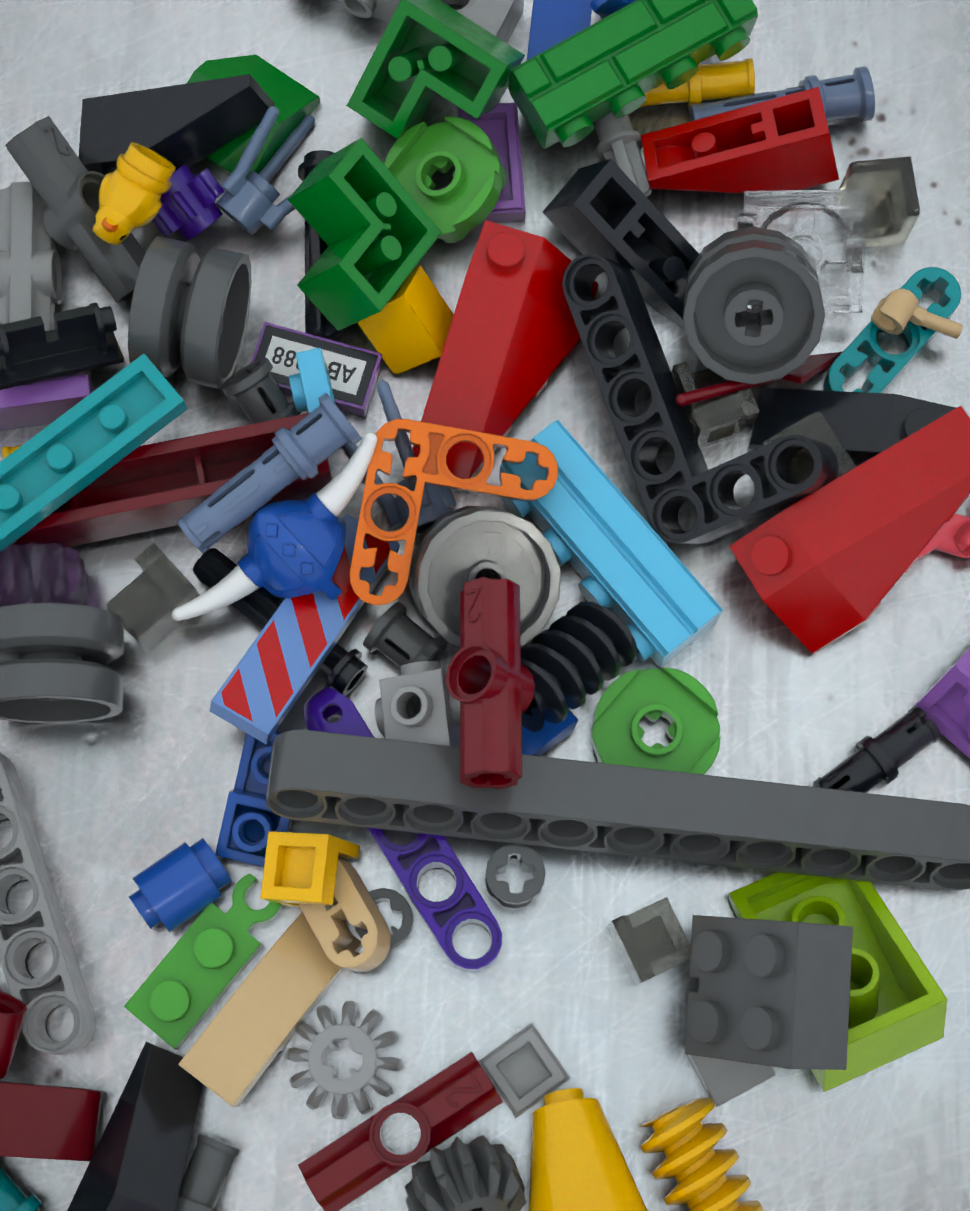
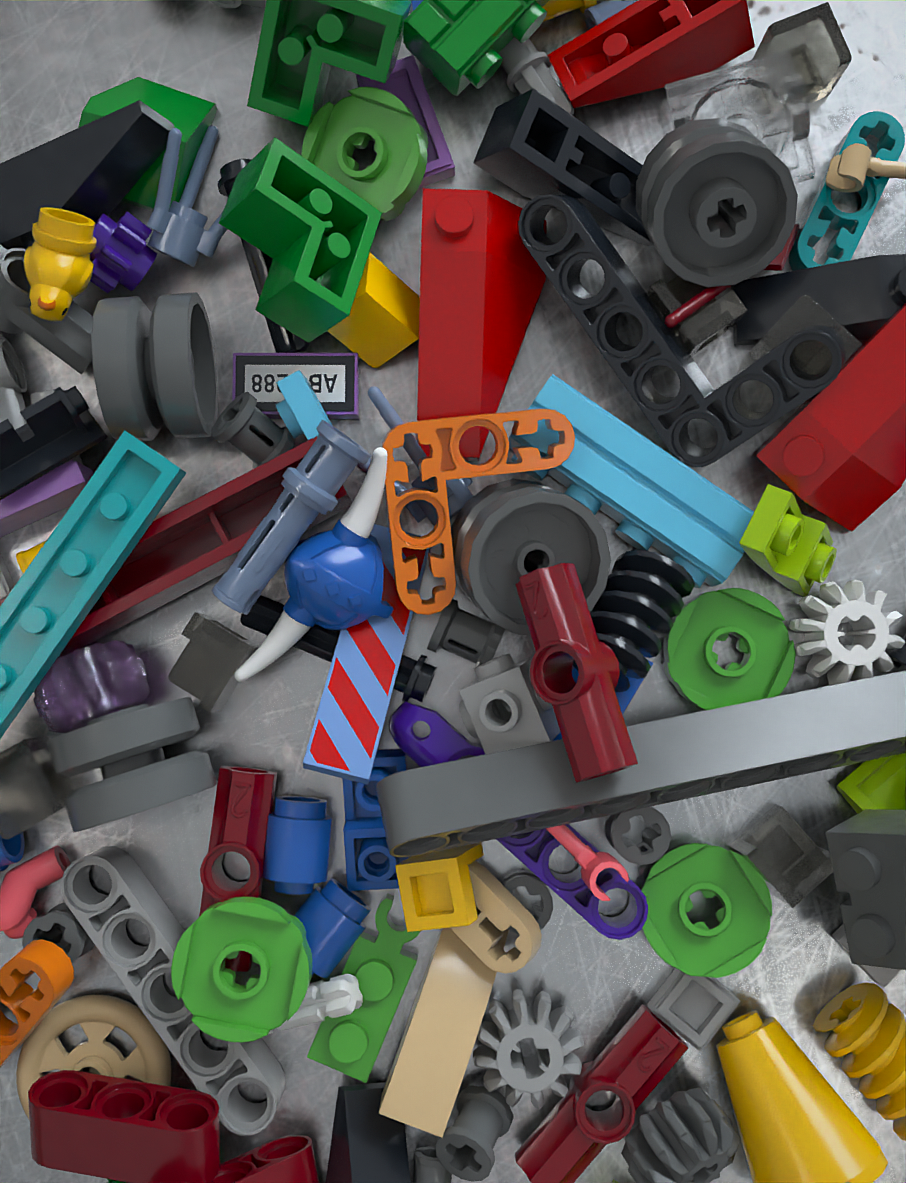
camera: 15 degrees left, 10 degrees up
none -> bright green plate [171,897,312,1042]
none -> dark red piece [199,766,277,972]
none -> blue brick [262,796,332,895]
none -> white axle [269,974,363,1034]
none -> dark grey bush [435,1085,514,1182]
none -> coral hand [546,825,629,901]
none -> bright green plate [641,843,772,978]
none -> lime slope [739,484,837,597]
none -> white gear [788,580,906,685]

